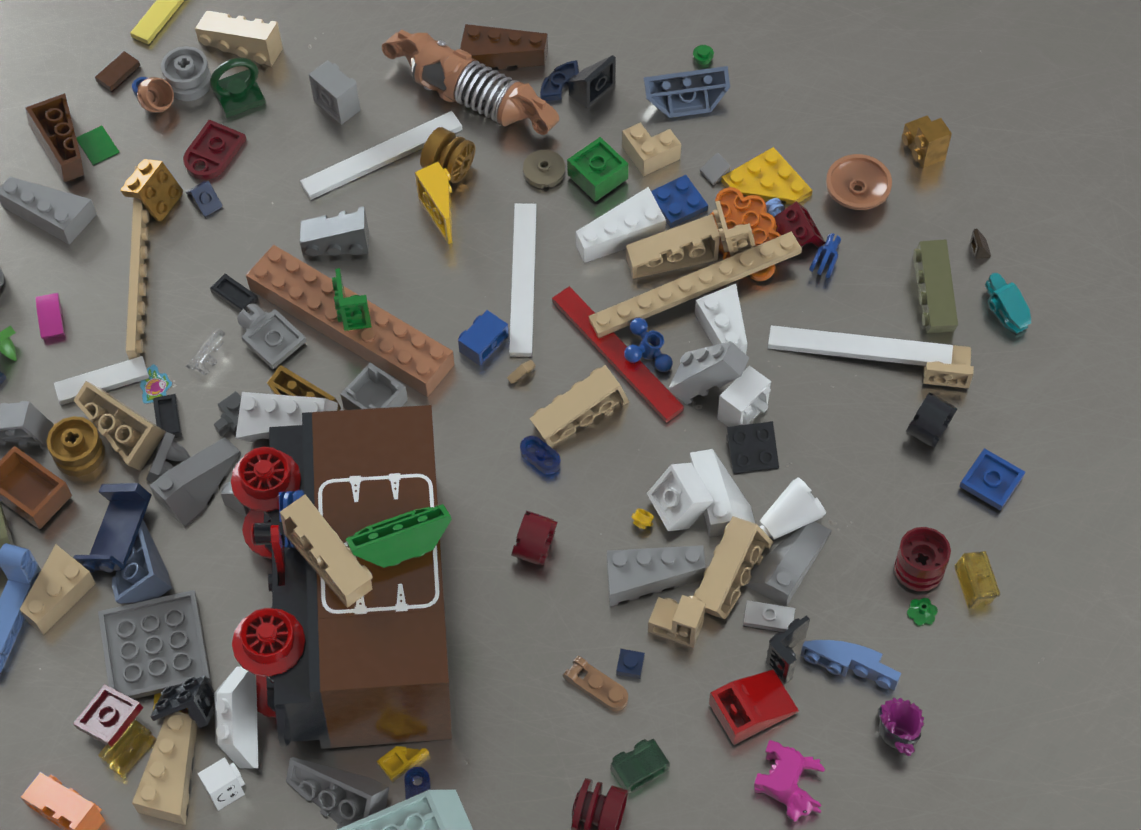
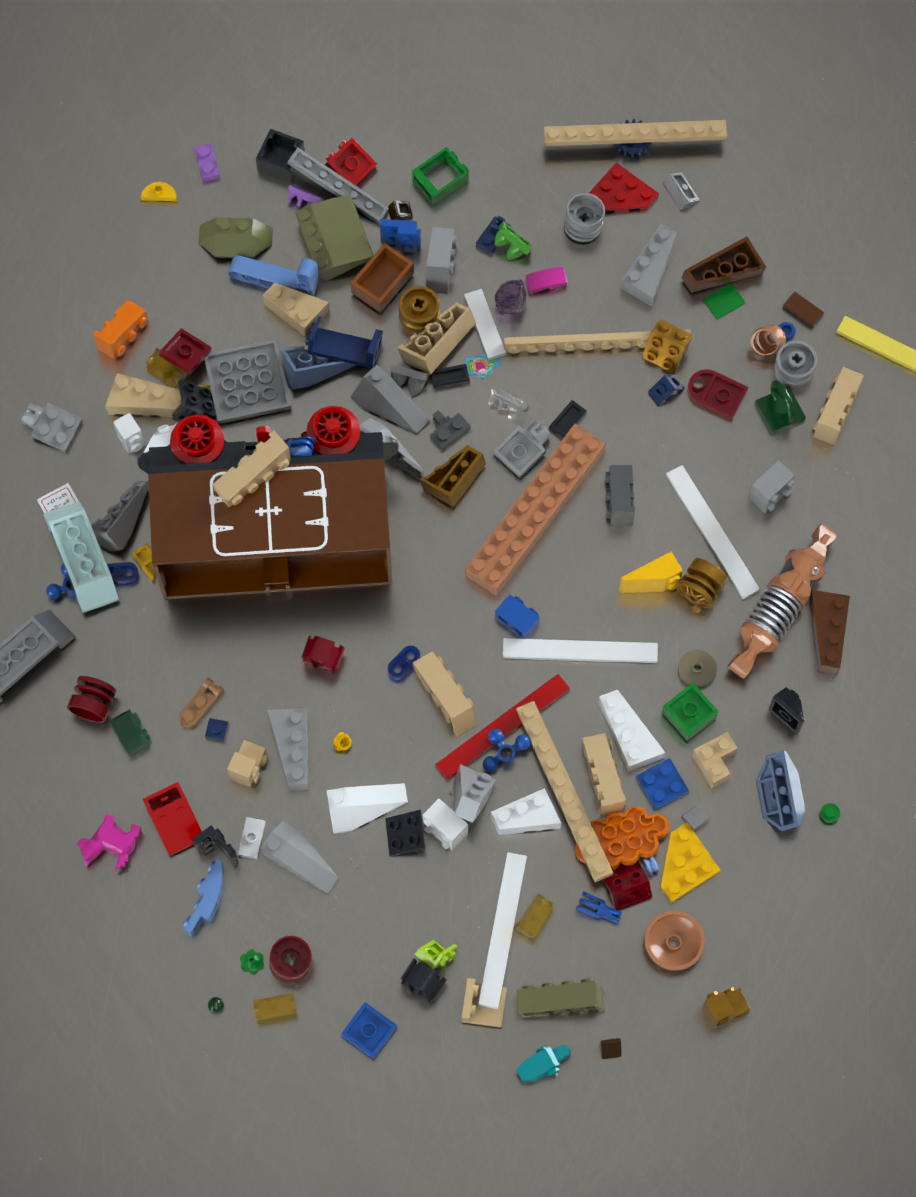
camera: 90 degrees right, 10 degrees up
white wedge [235,392,338,442] -> none
green bracket [332,268,372,331] -> none
light grey container [340,362,408,410] -> none
green wedge [346,504,452,568] -> none
tan tile [507,360,536,384] -> none
dark blue tile [540,60,579,101] -> none
white container [647,463,714,531] -> none
tan wedge [694,516,773,620] -> none
tan bracket [713,200,756,256] -> none
white cone [759,477,826,540] -> none
magenta hair [878,698,924,756] -> none
none -> dark green hinge [208,997,224,1014]
none -> lime bracket [415,939,458,970]
none -> clear purple helmet [495,279,527,314]
none -> clear yellow hinge [514,894,555,938]

